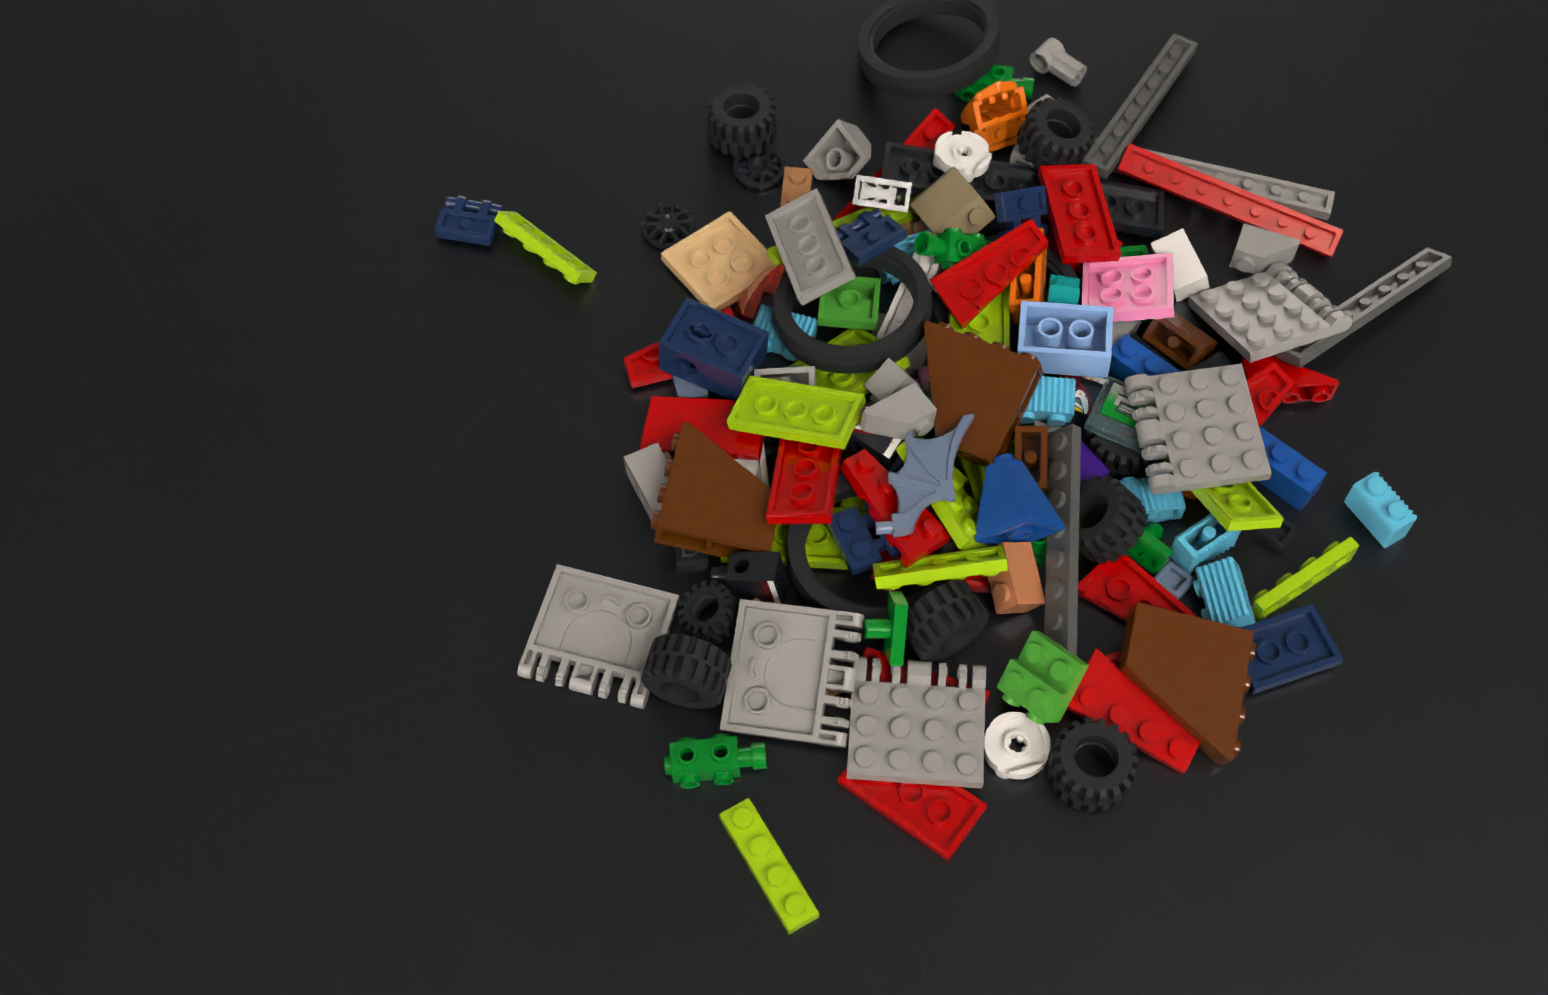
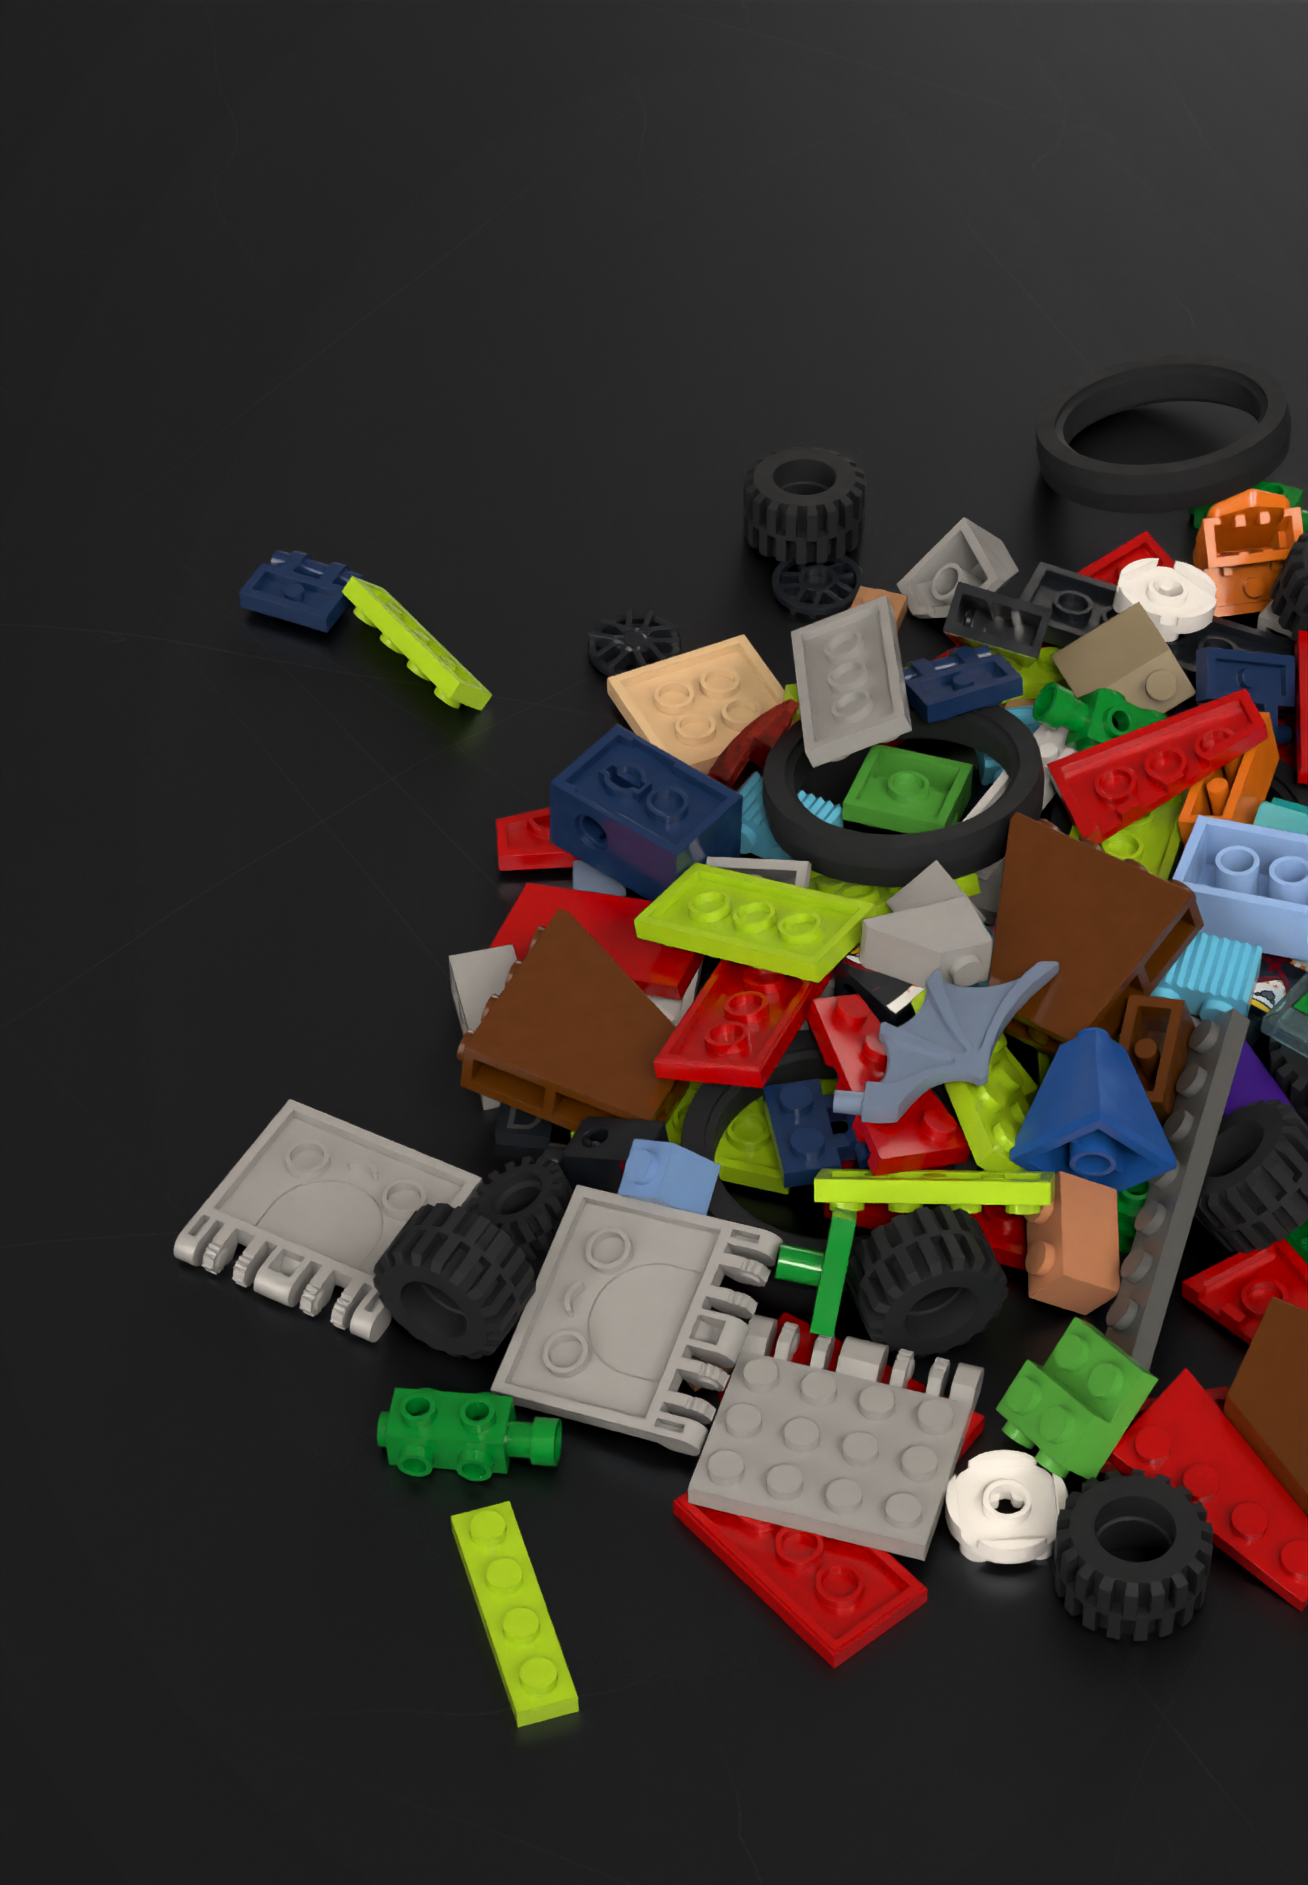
camera: 15 degrees right, 15 degrees down
none -> medium blue brick [617,1139,721,1215]

